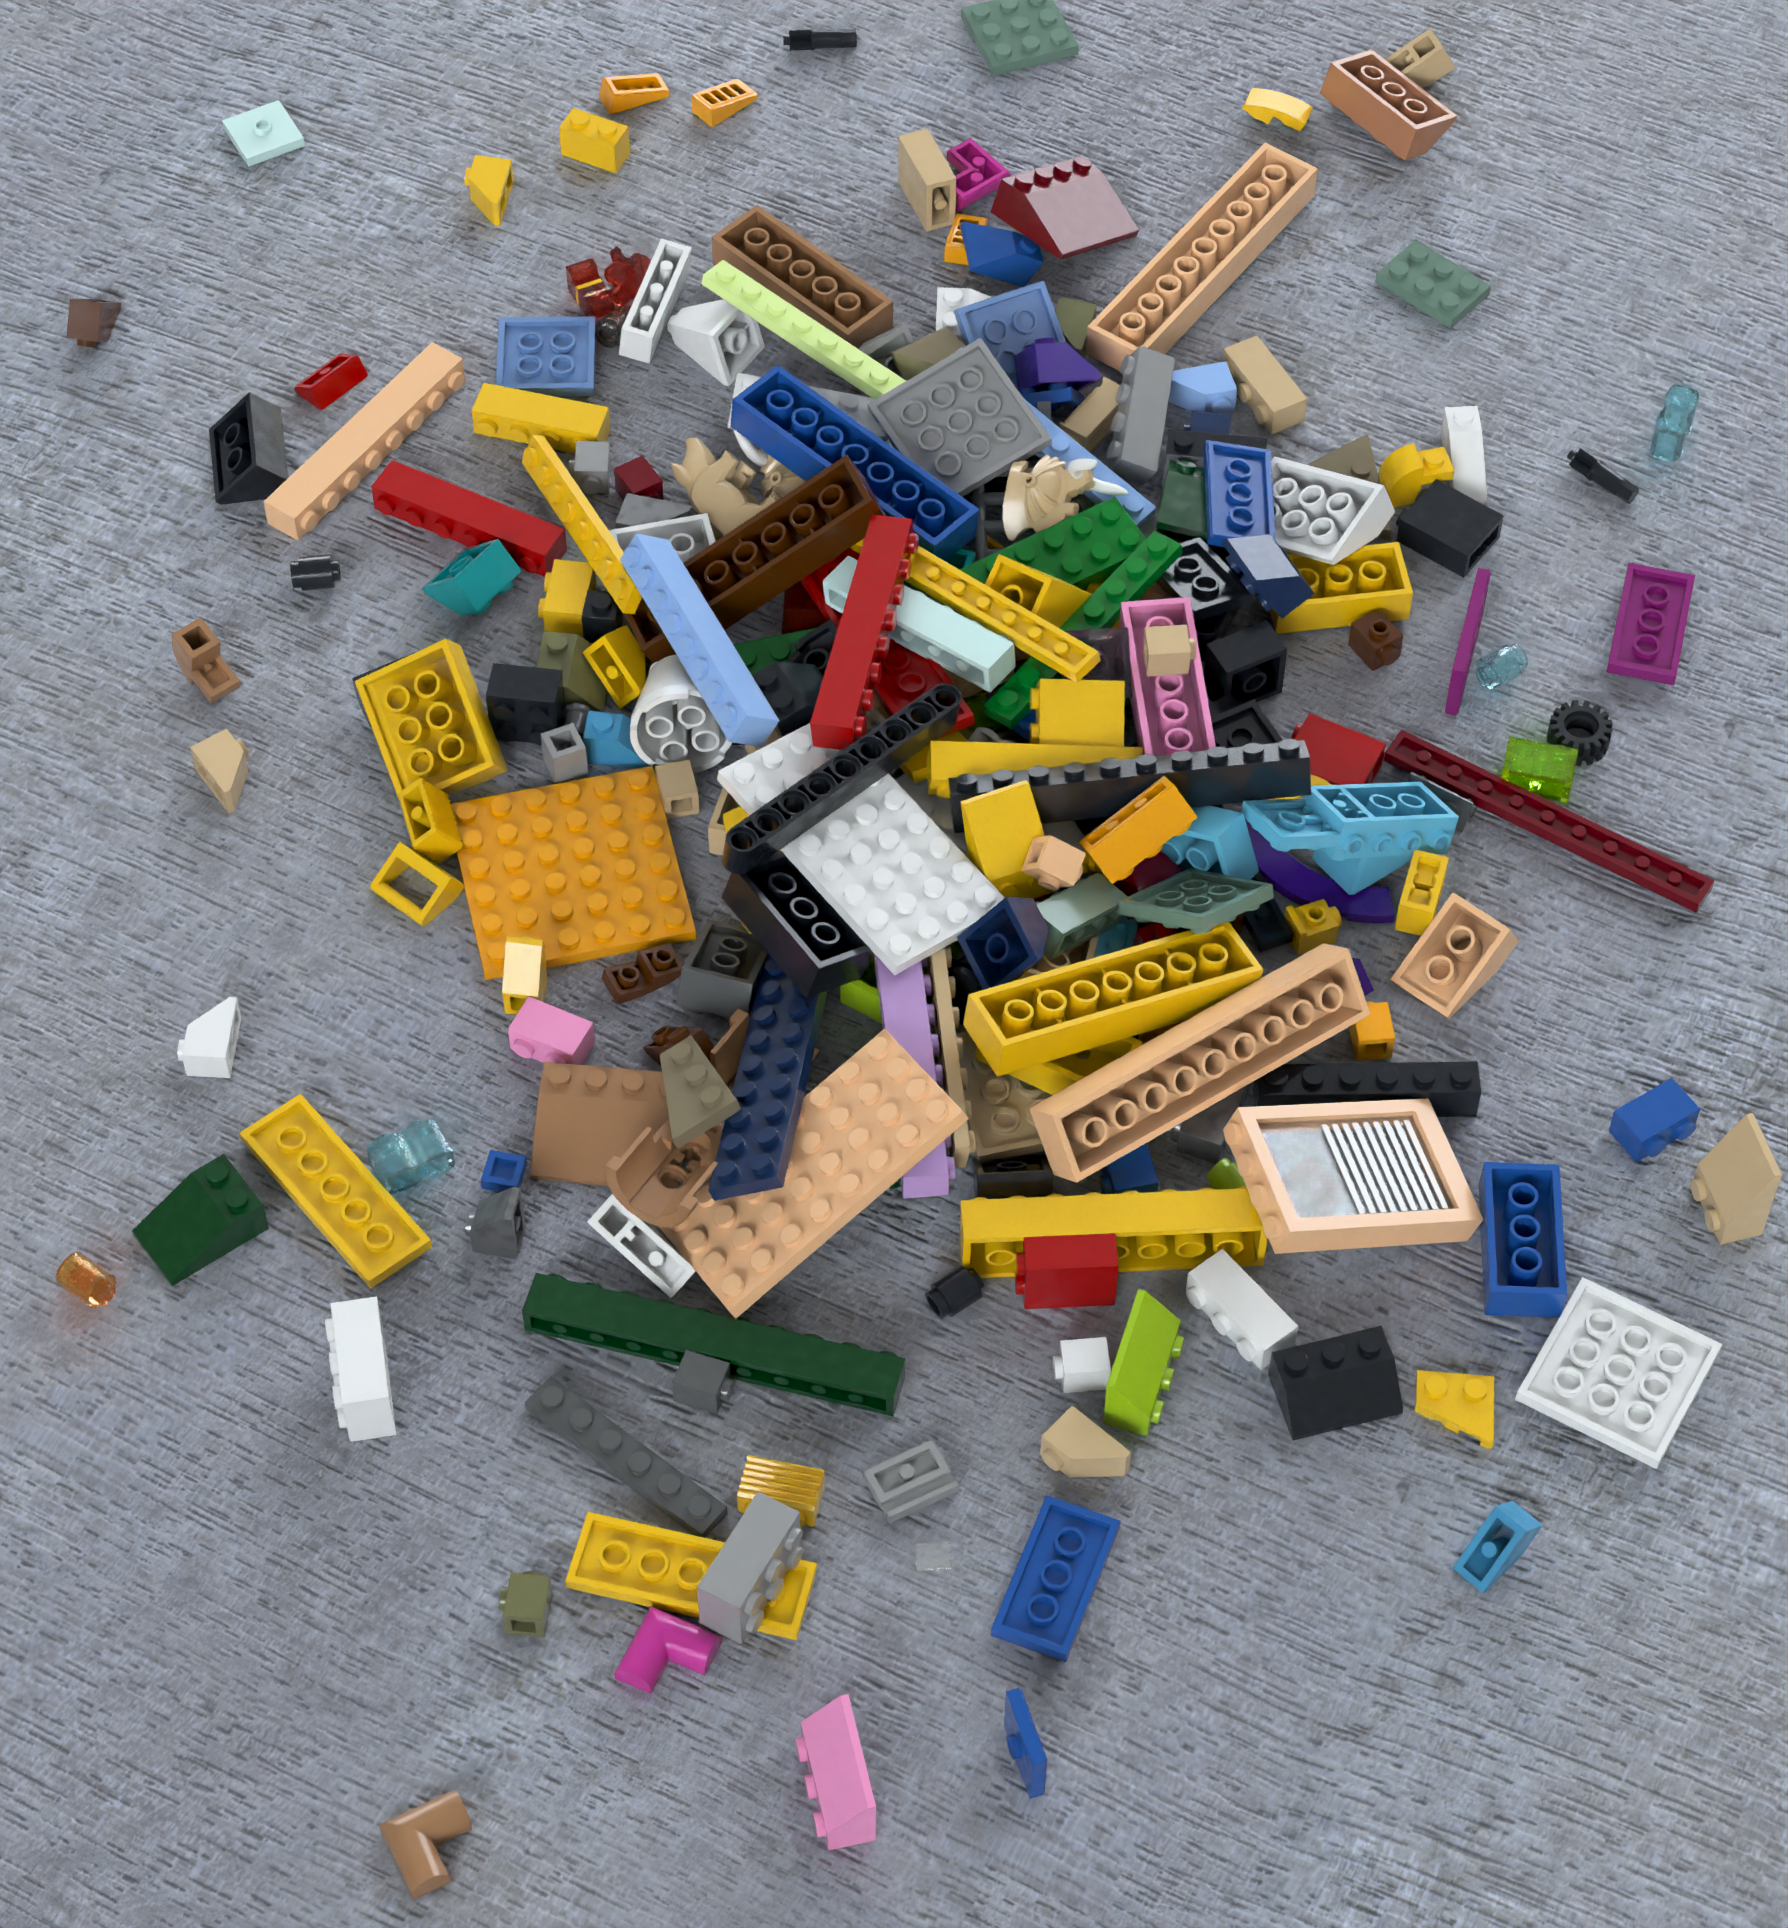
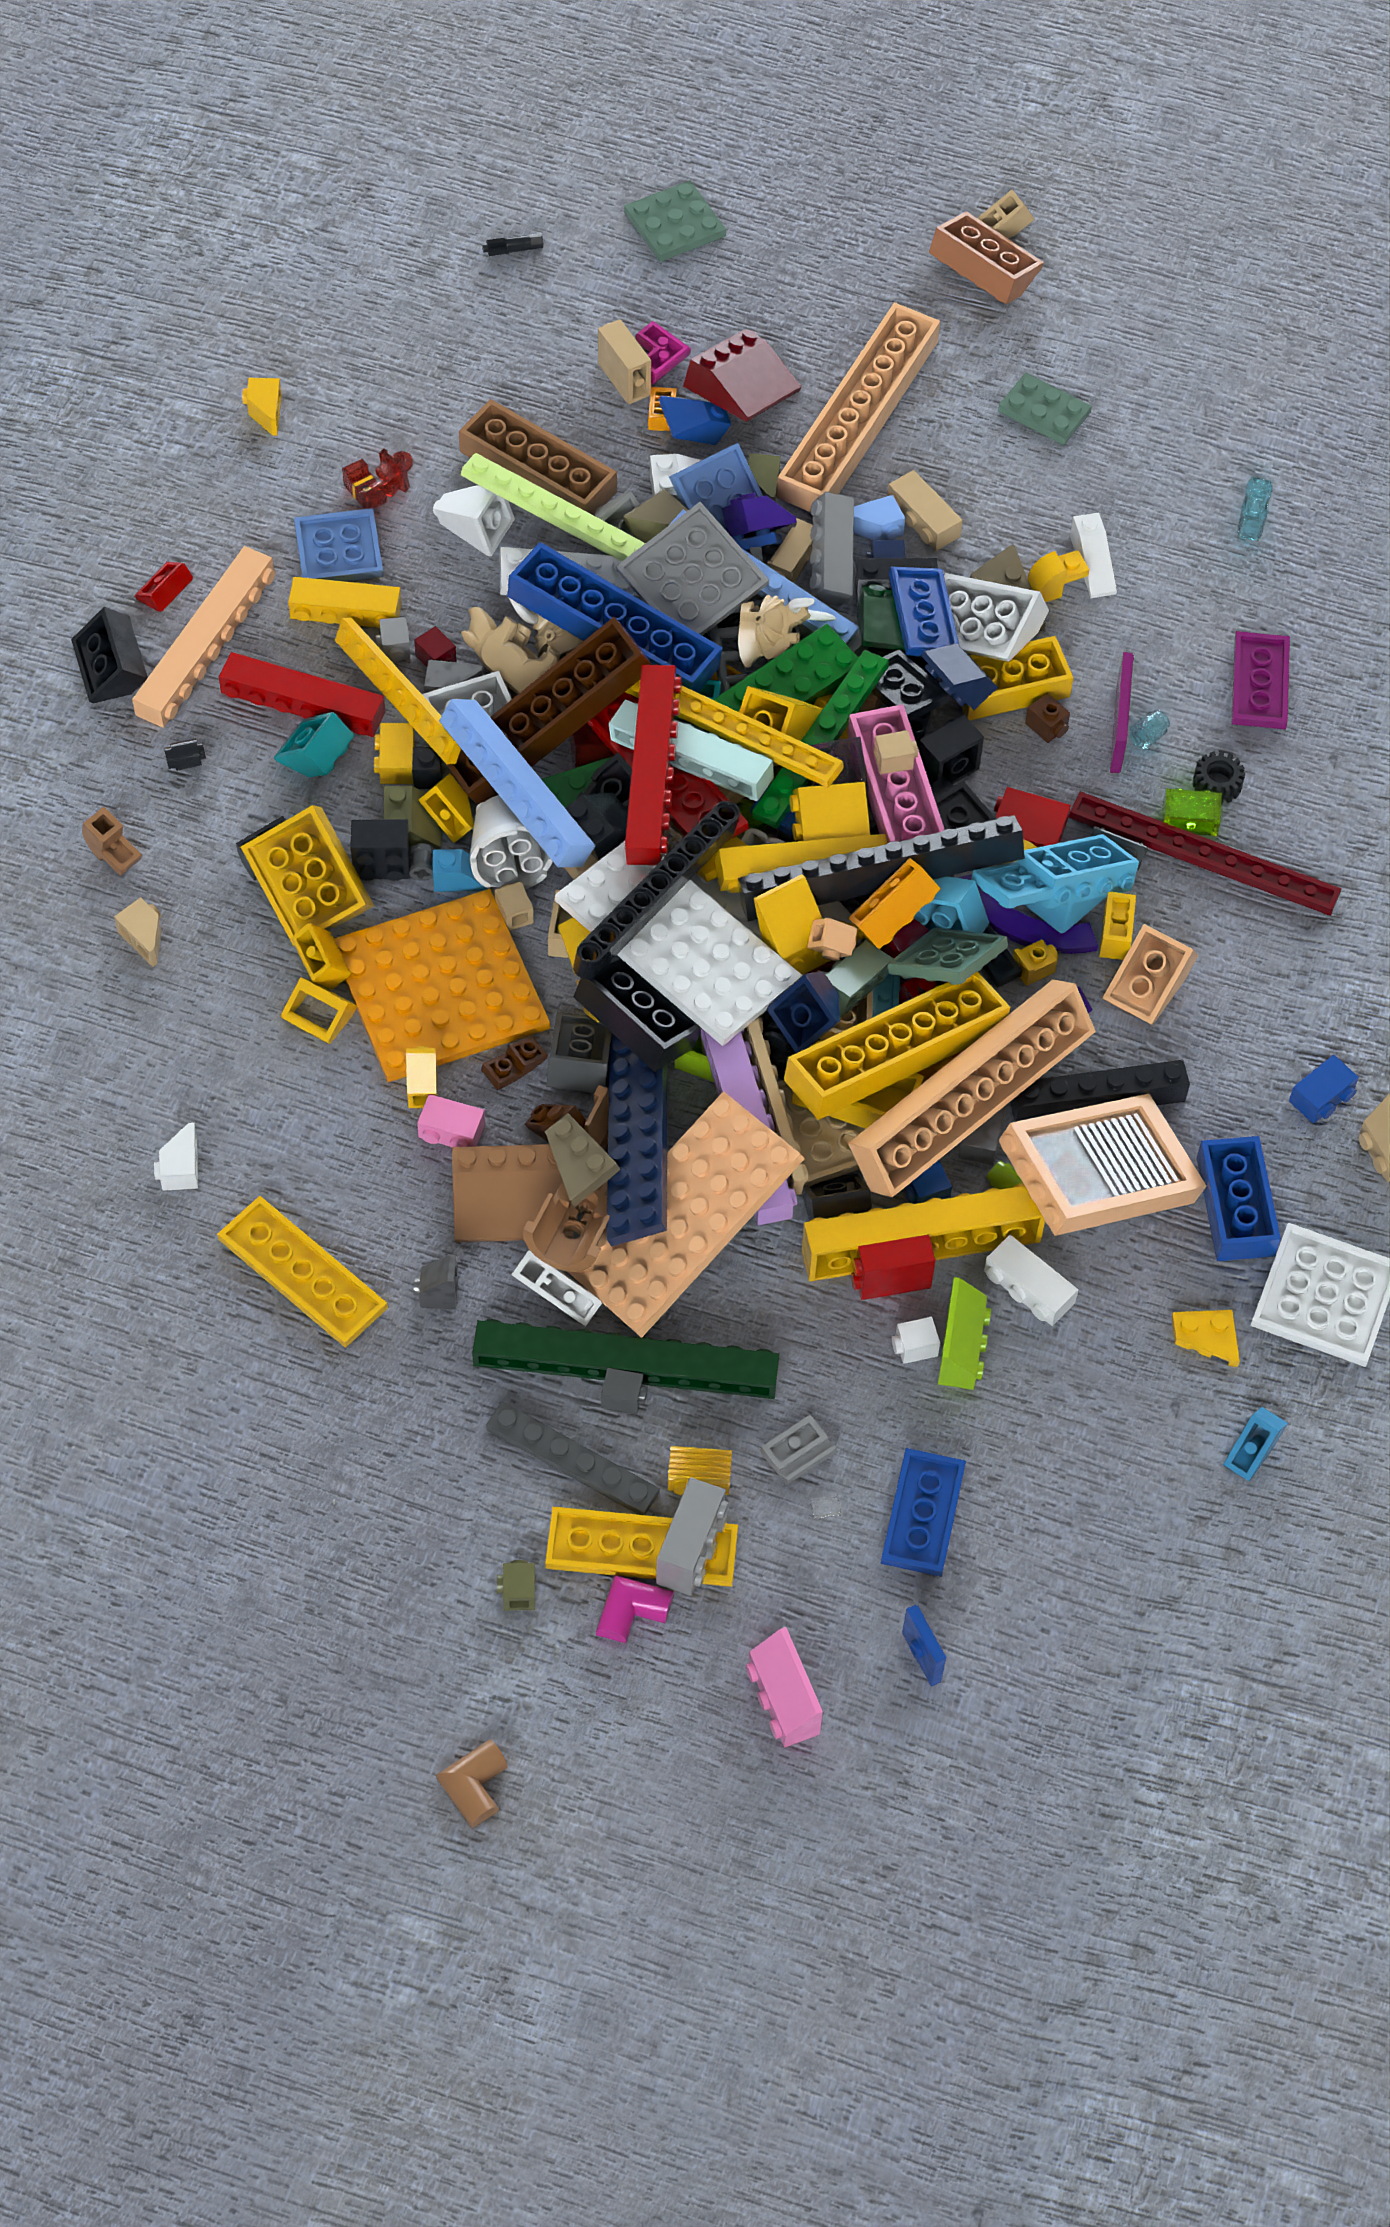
camera: 10 degrees left, 5 degrees up
clear orange brick [56,1252,116,1308] -> none
dark green slope [132,1154,269,1286] -> none
light aqua plate [222,100,305,167] -> none
white brick [325,1296,396,1442] -> none
clear light blue brick [366,1119,455,1194] -> none
blue plate [481,1150,527,1192] -> none
light grey brick [541,723,588,784] -> none
yellow brick [559,108,630,173] -> none
clear smoke cone [595,304,631,348] -> none
light orange slope [599,73,670,114] -> none
white brick [619,238,692,364] -> none
light orange slope [691,79,758,128] -> none
black brick [925,1265,984,1319] -> none
tan slope [1040,1406,1131,1478] -> none
yellow slope [1242,88,1313,132] -> none
black slope [1268,1326,1403,1441] -> none
light orange brick [1349,1001,1395,1061] -> none
black brick [1396,479,1504,578] -> none
black piece [1567,448,1639,504] -> none

